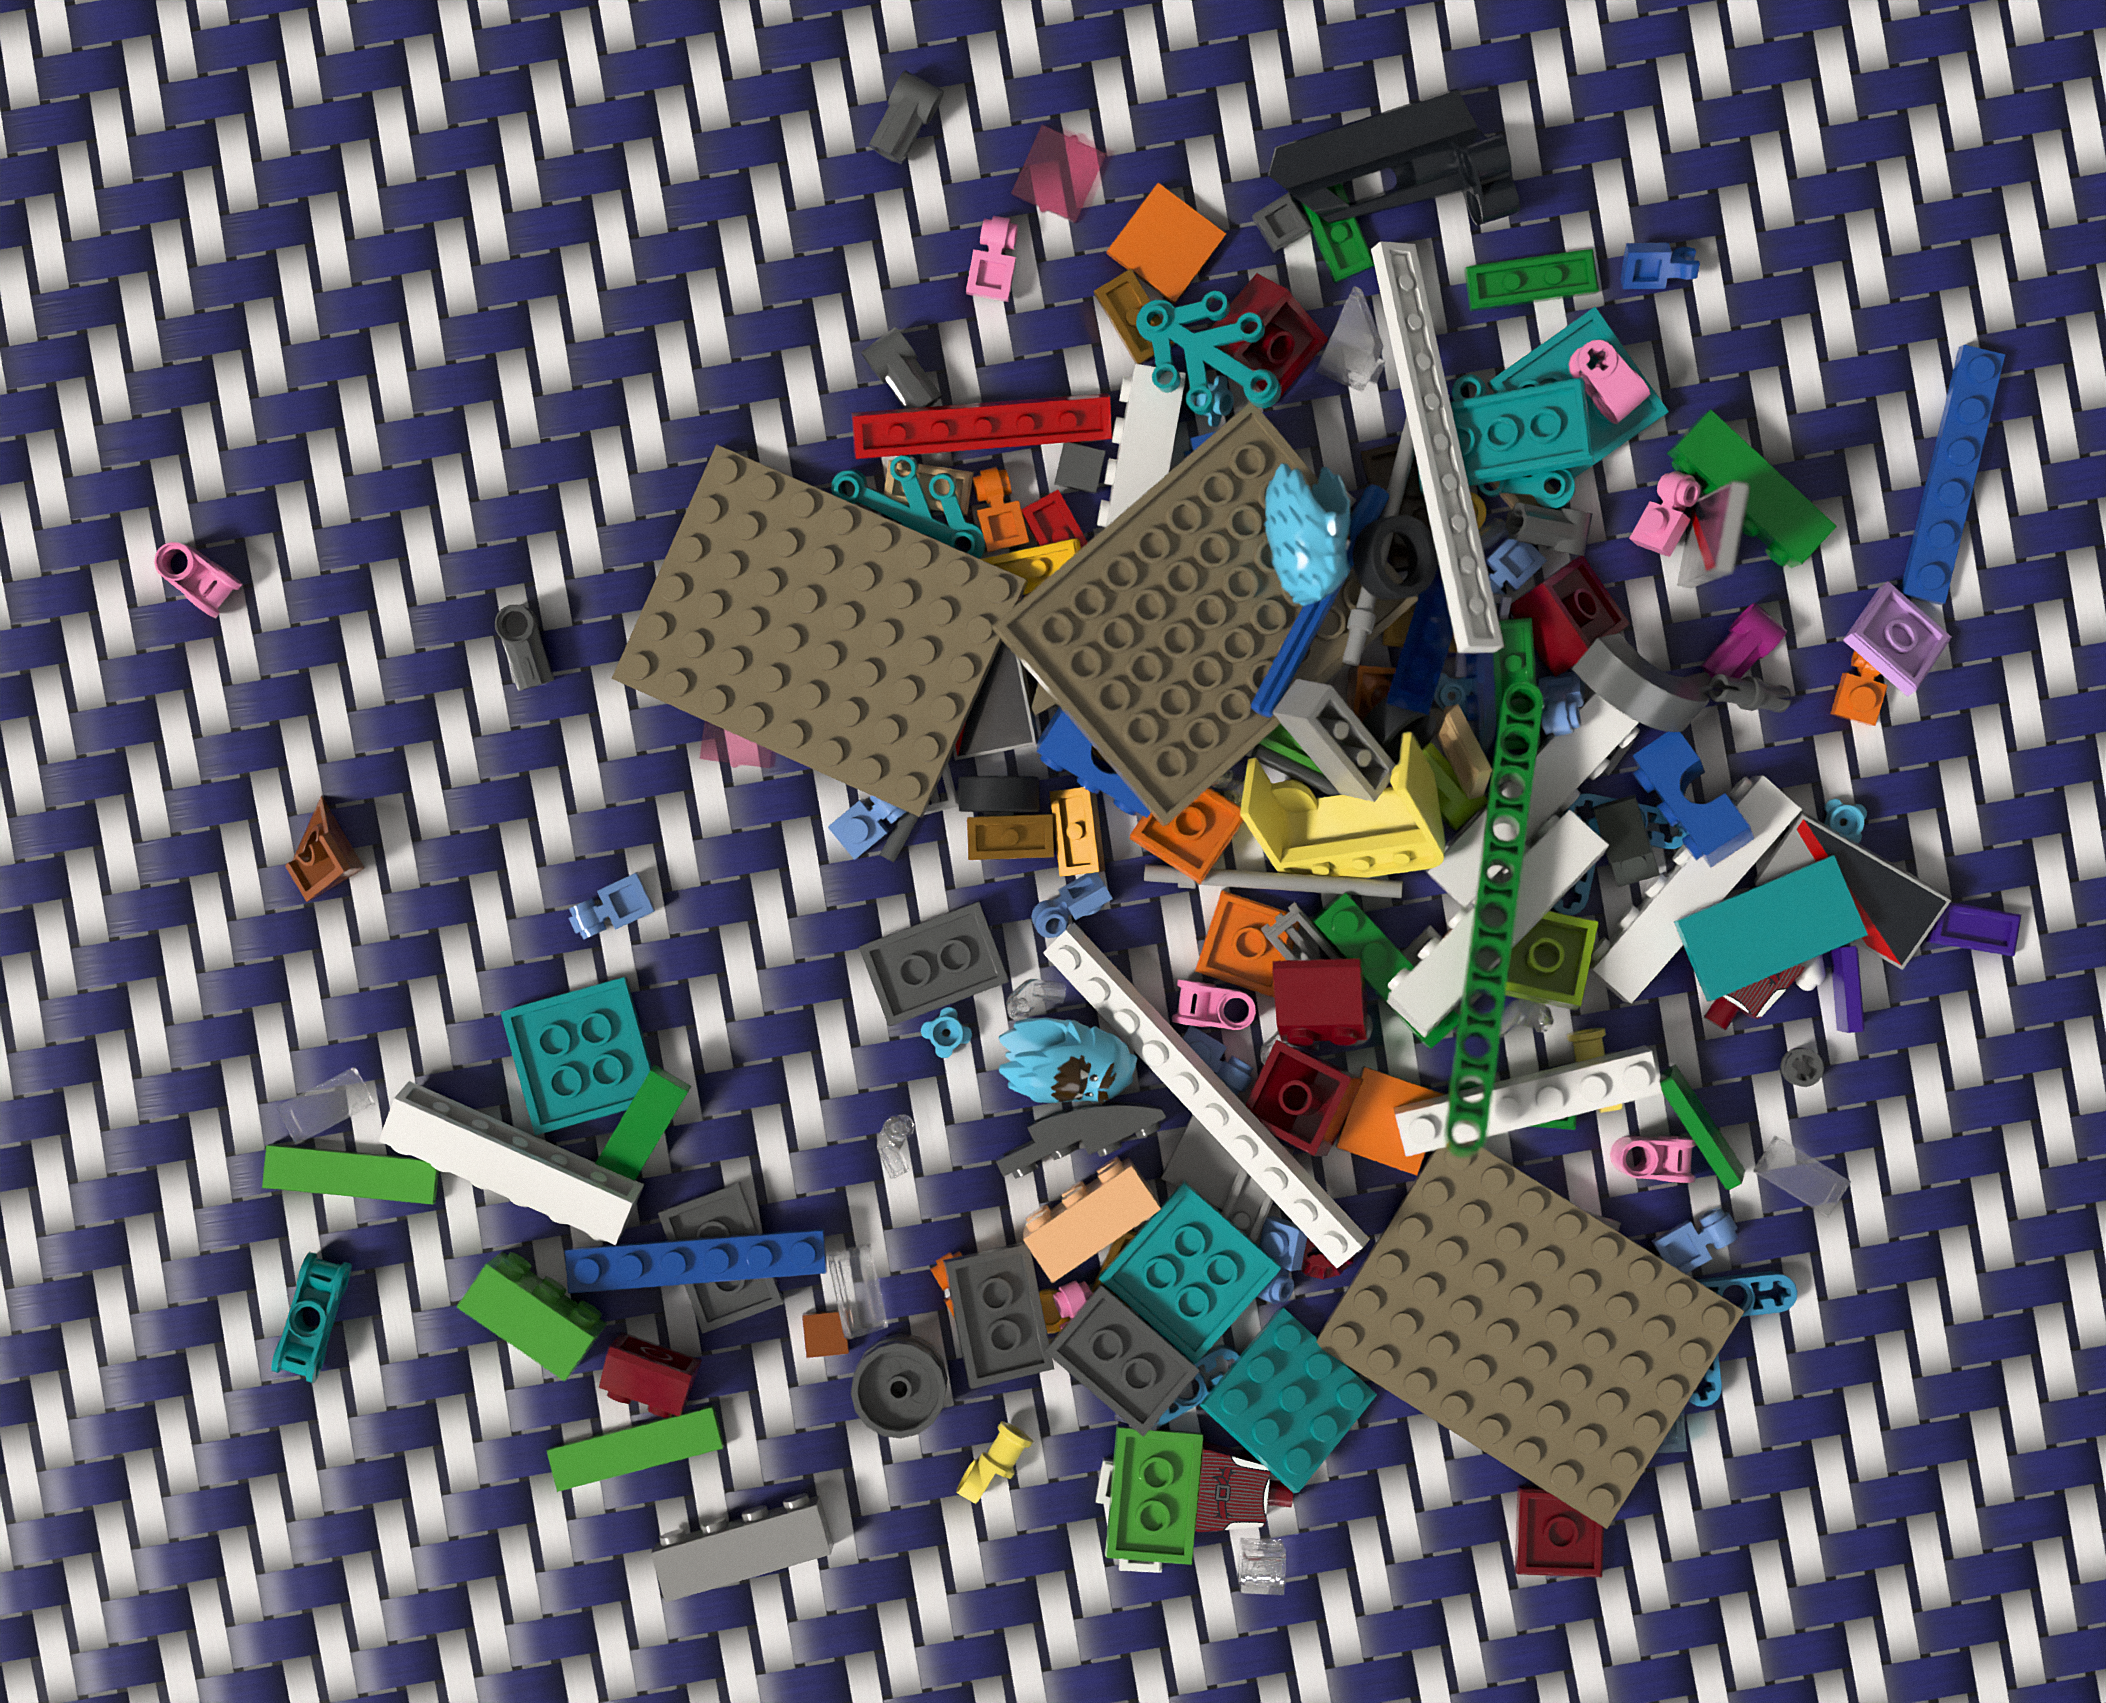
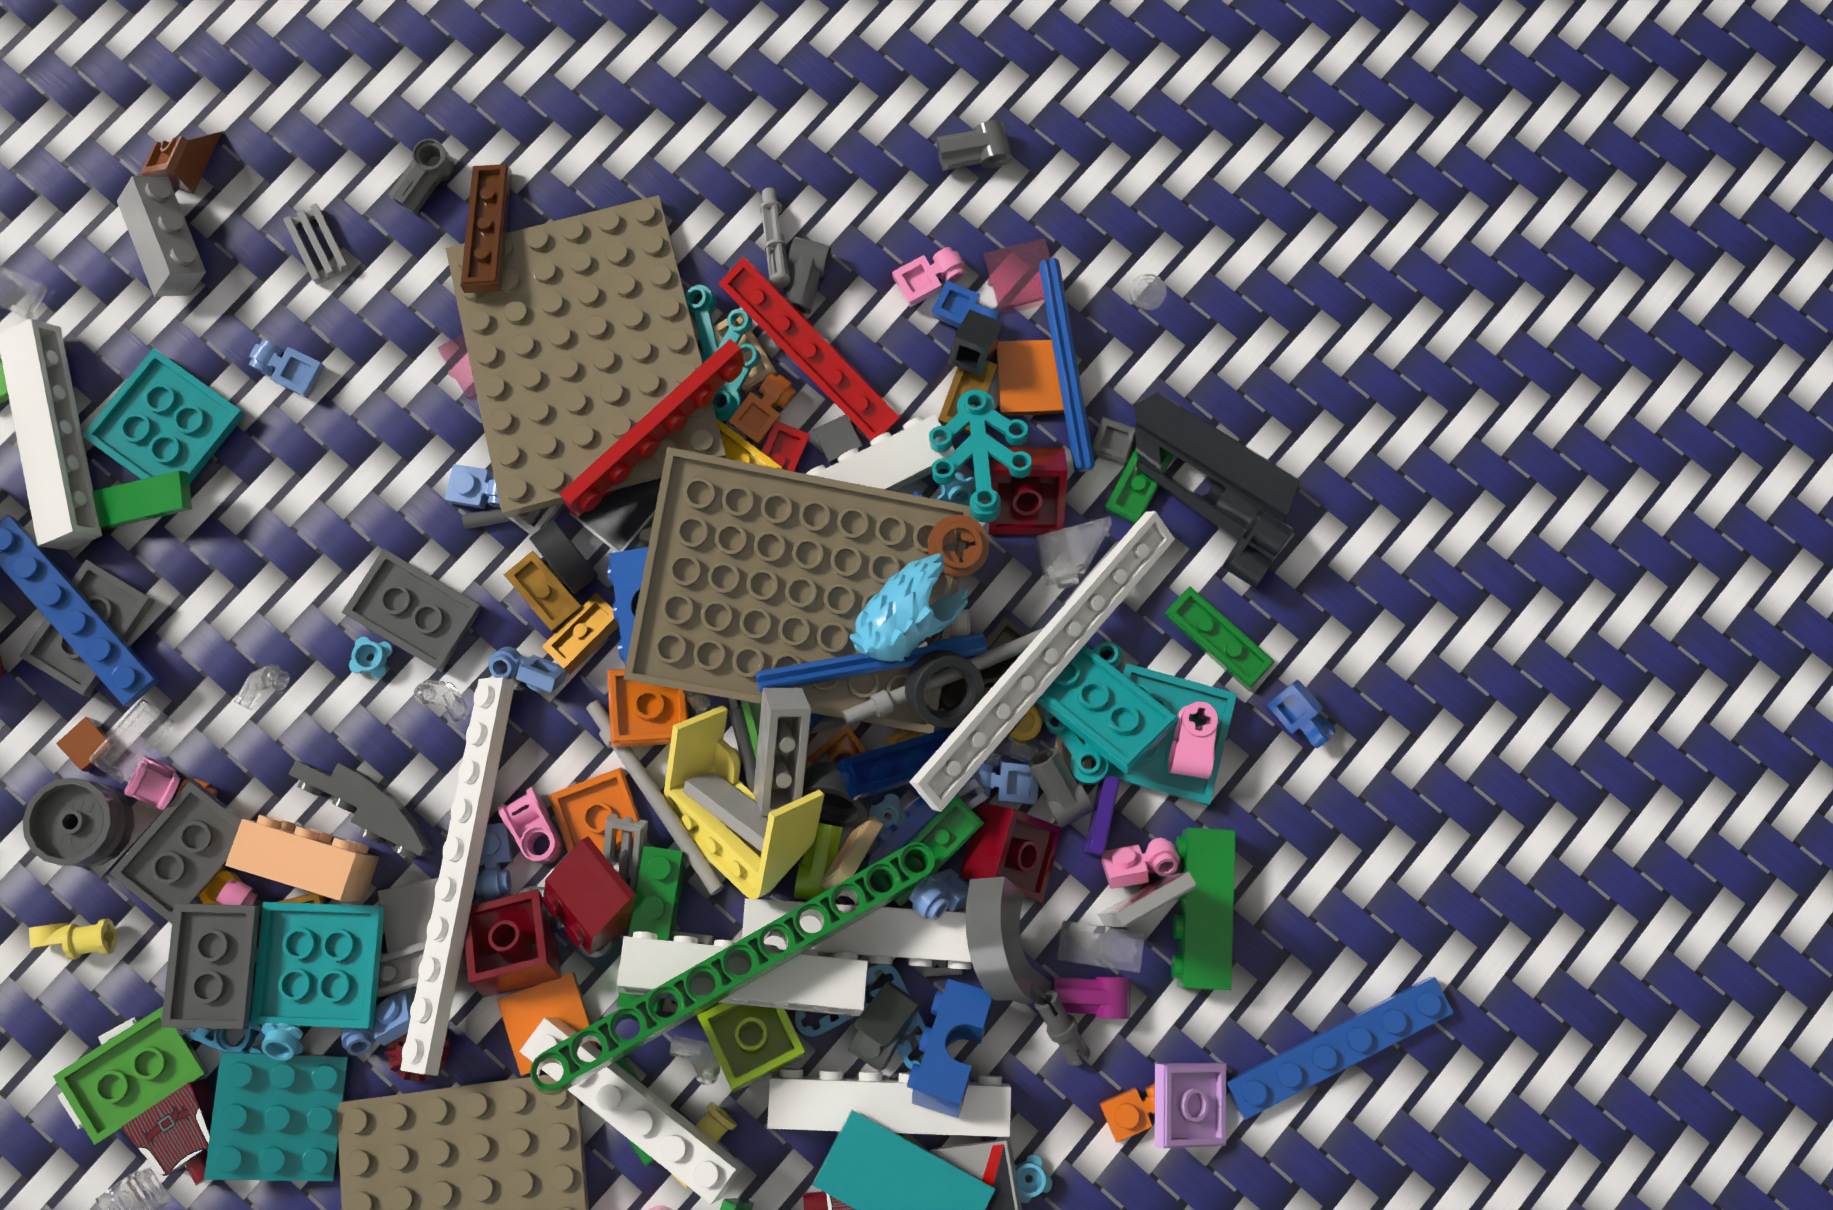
camera: 50 degrees right, 10 degrees down
medium azure head [999,1018,1137,1104] -> none
none -> light grey brick [117,176,206,297]
none -> bright pink piece [124,756,180,810]
none -> medium azure plate [261,1023,303,1061]
none -> light grey tile [283,203,350,285]
none -> reddish brown tile [460,164,512,293]
none -> red plate [559,339,745,517]
none -> light grey tile [683,772,768,852]
none -> light grey piece [760,188,791,289]
none -> dark orange gear [927,515,989,577]
none -> blue plate [931,280,999,328]
none -> black brick [947,309,1004,377]
none -> blue axle [1039,258,1095,472]
none -> clear slope [1057,921,1145,973]
none -> dark purple tile [1084,775,1120,856]
none -> clear plate [1129,274,1166,310]

